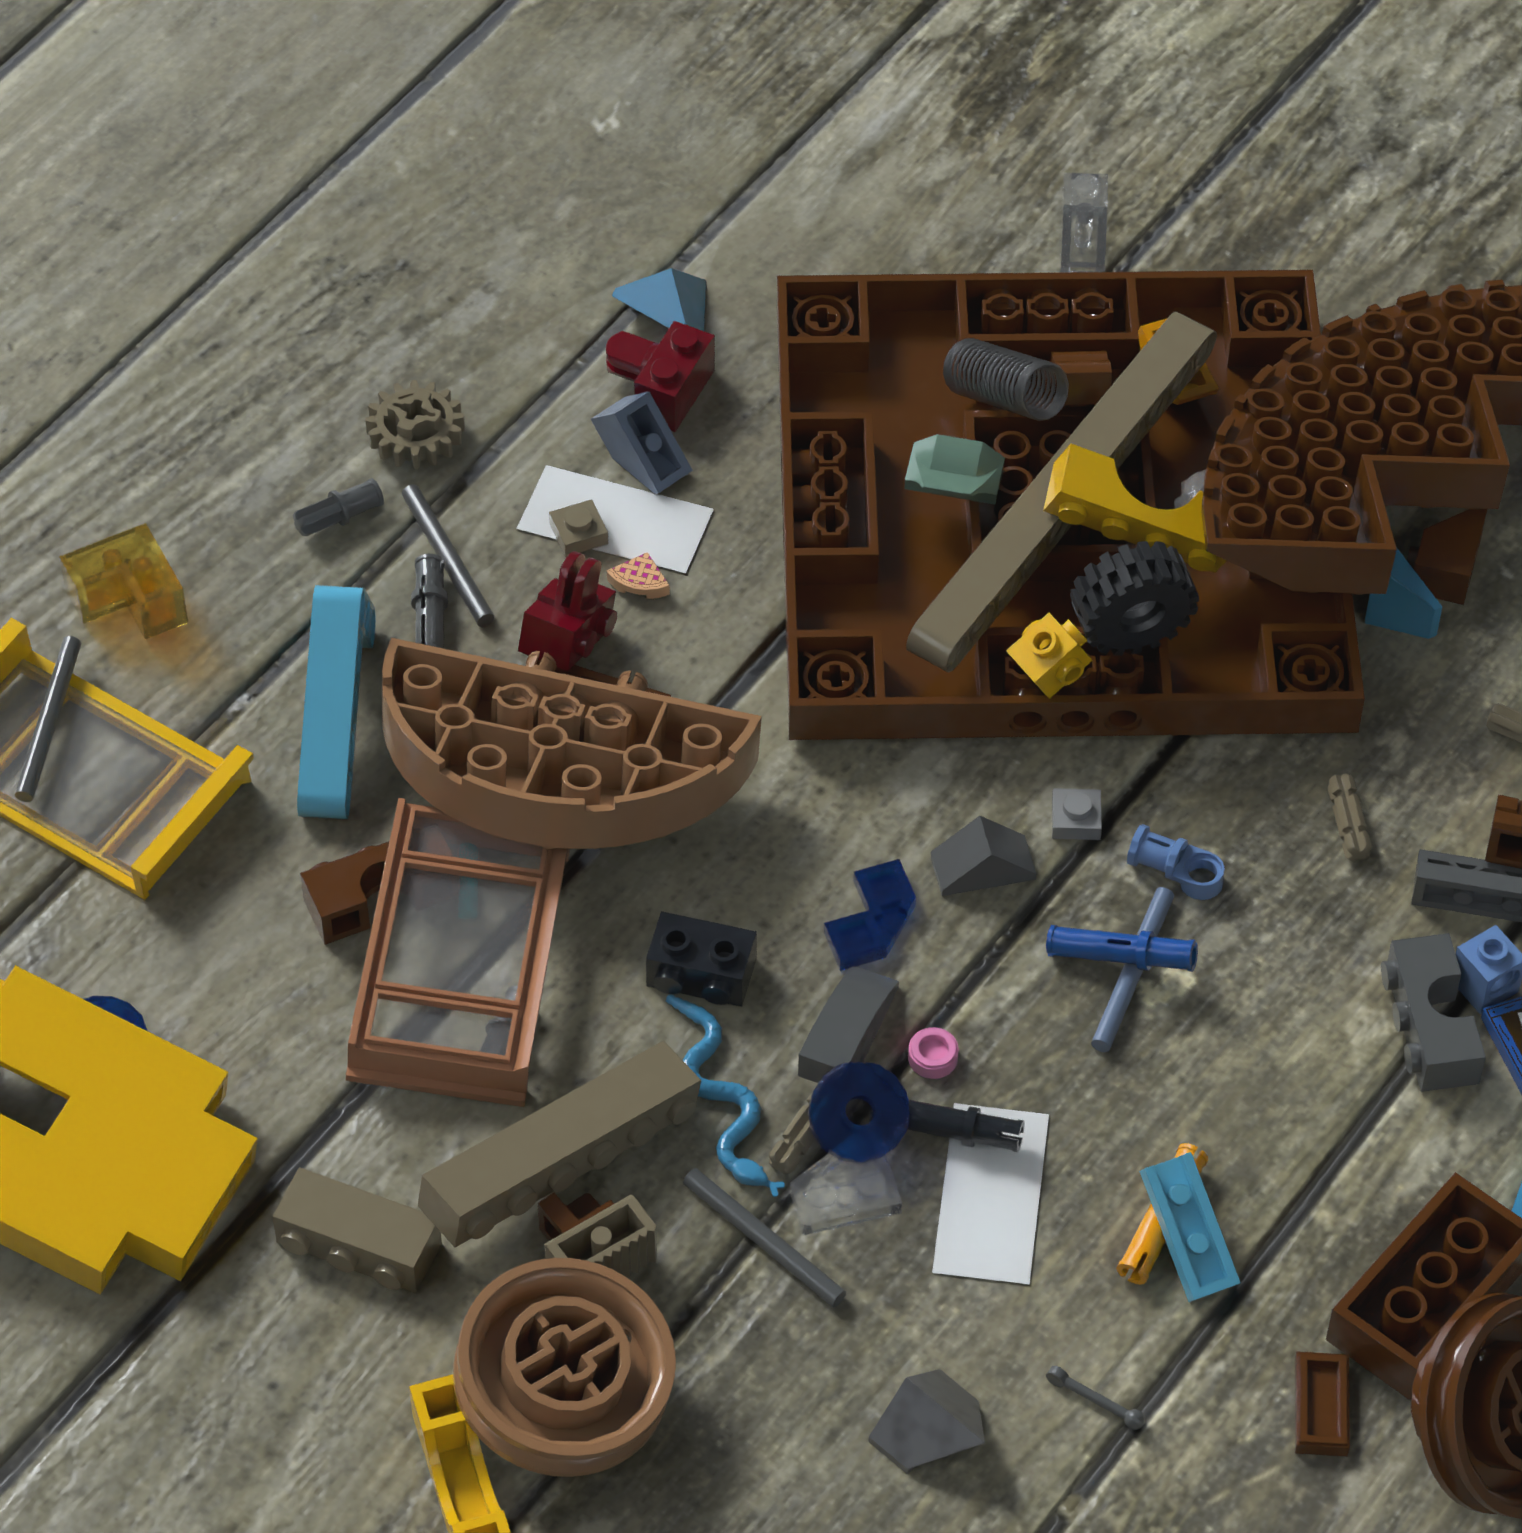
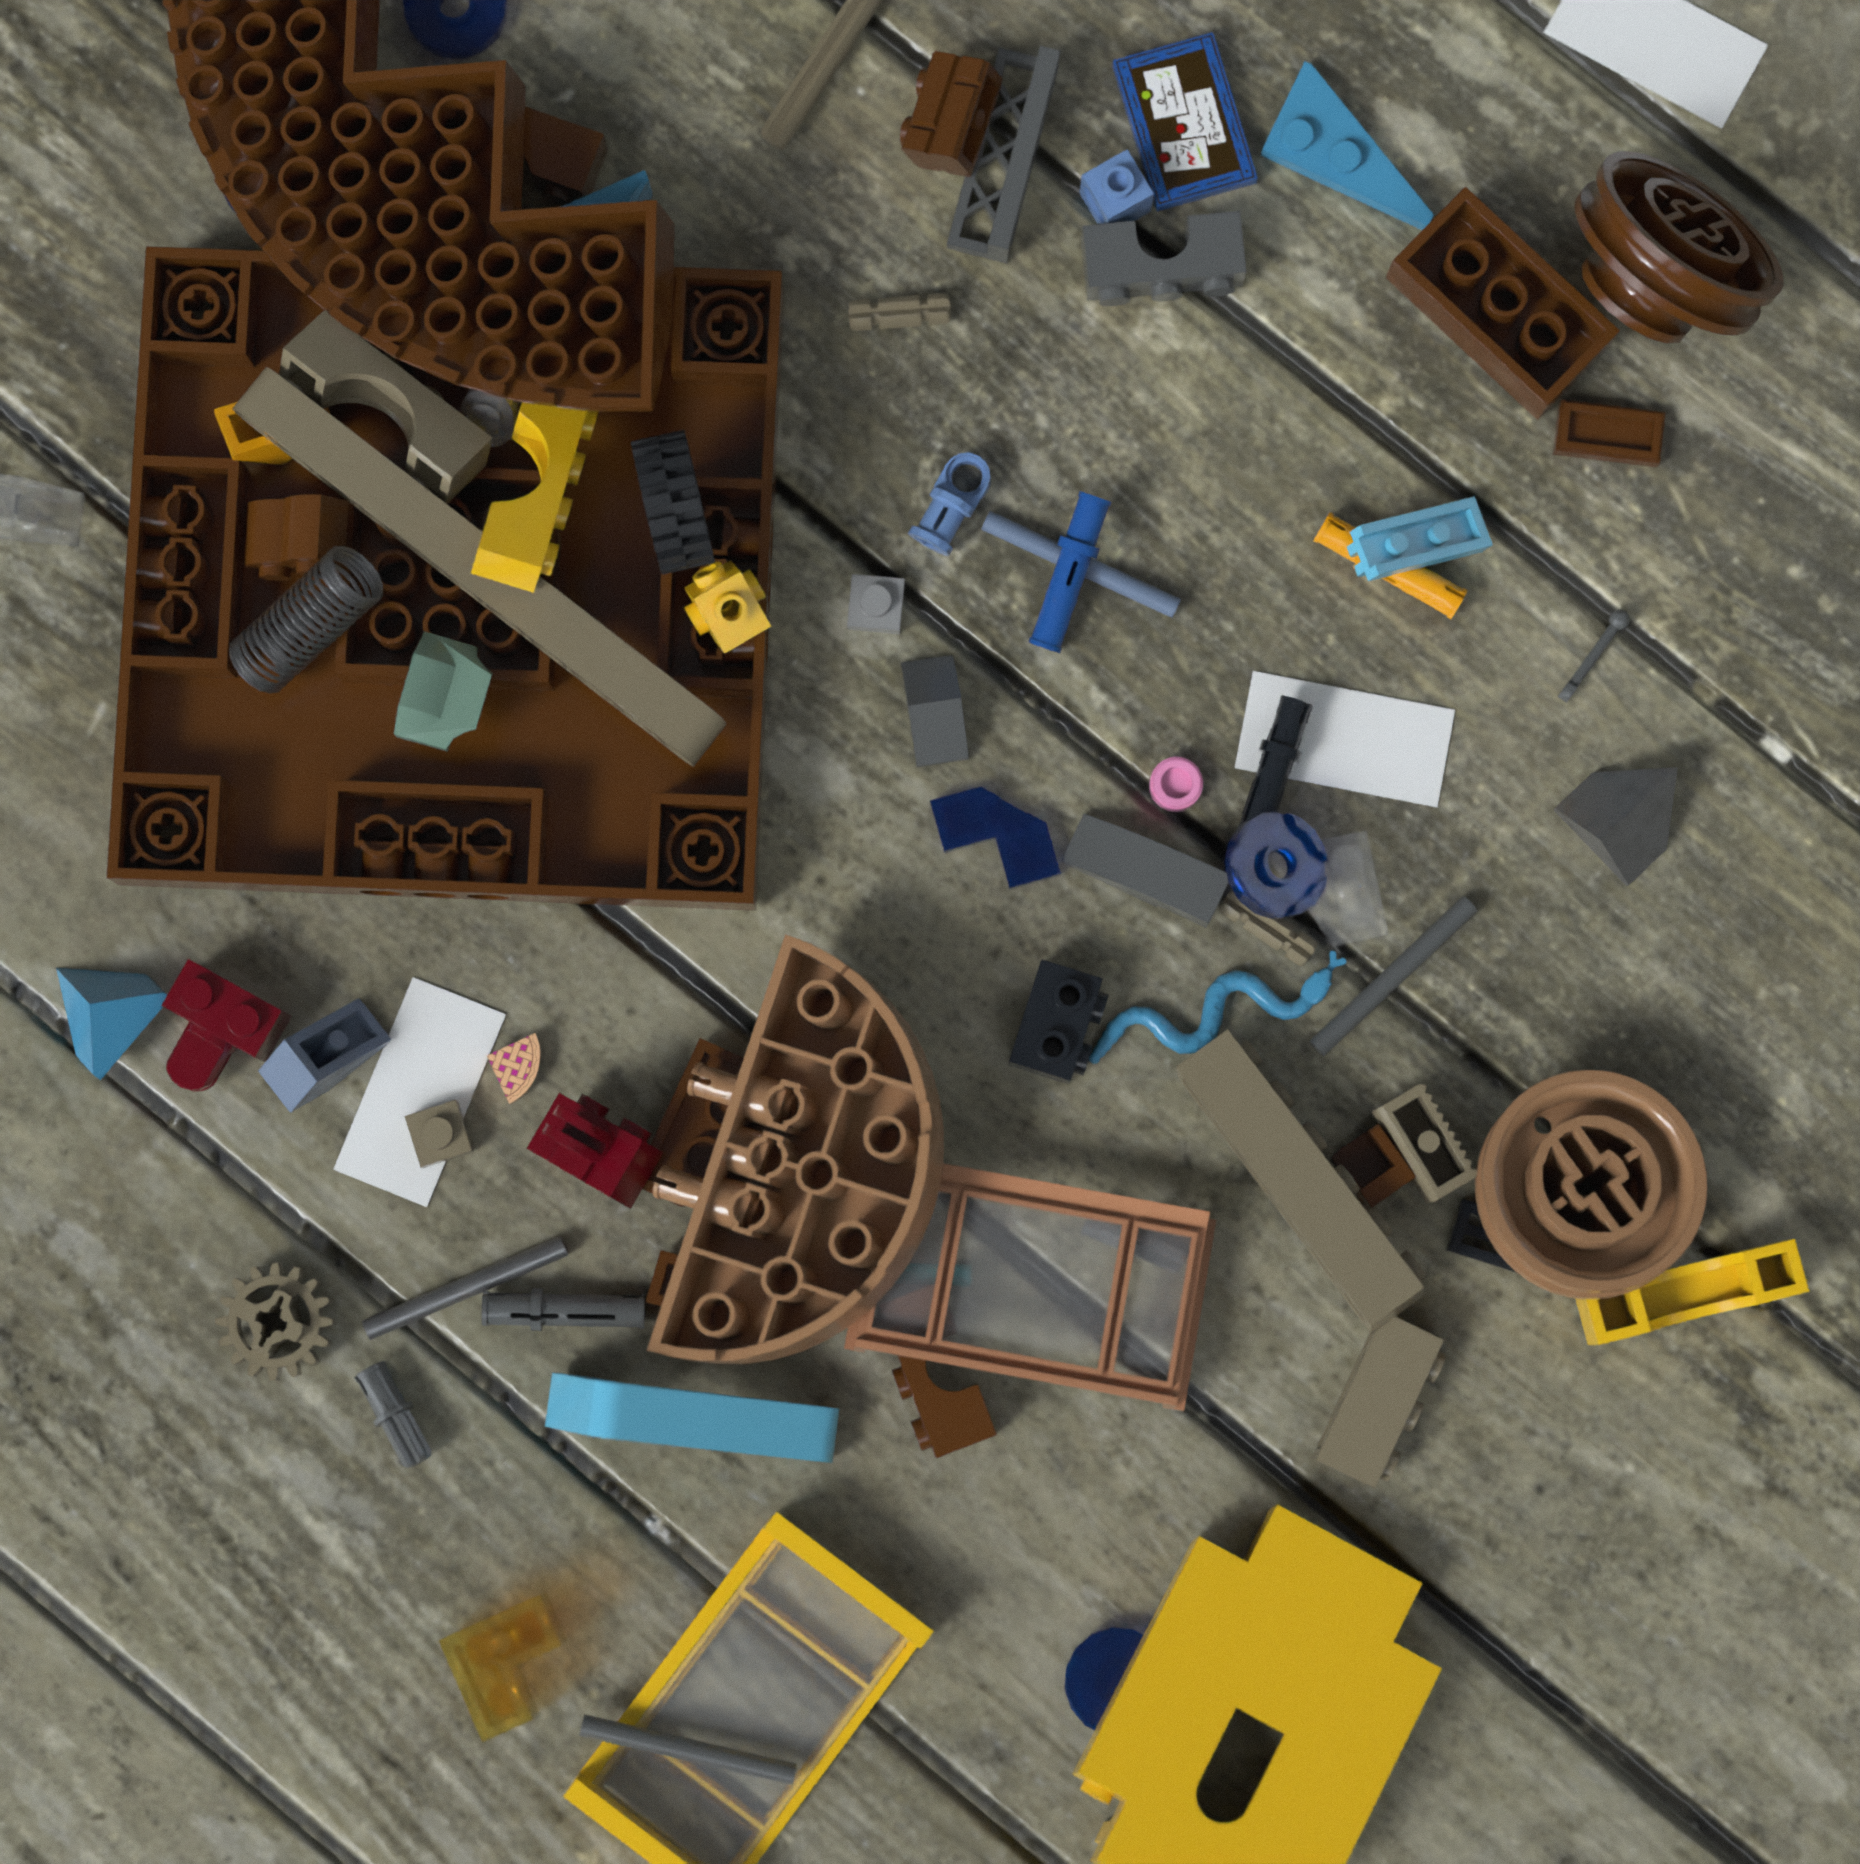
camera: 85 degrees left, 30 degrees up
none -> dark tan arch [279,310,493,504]

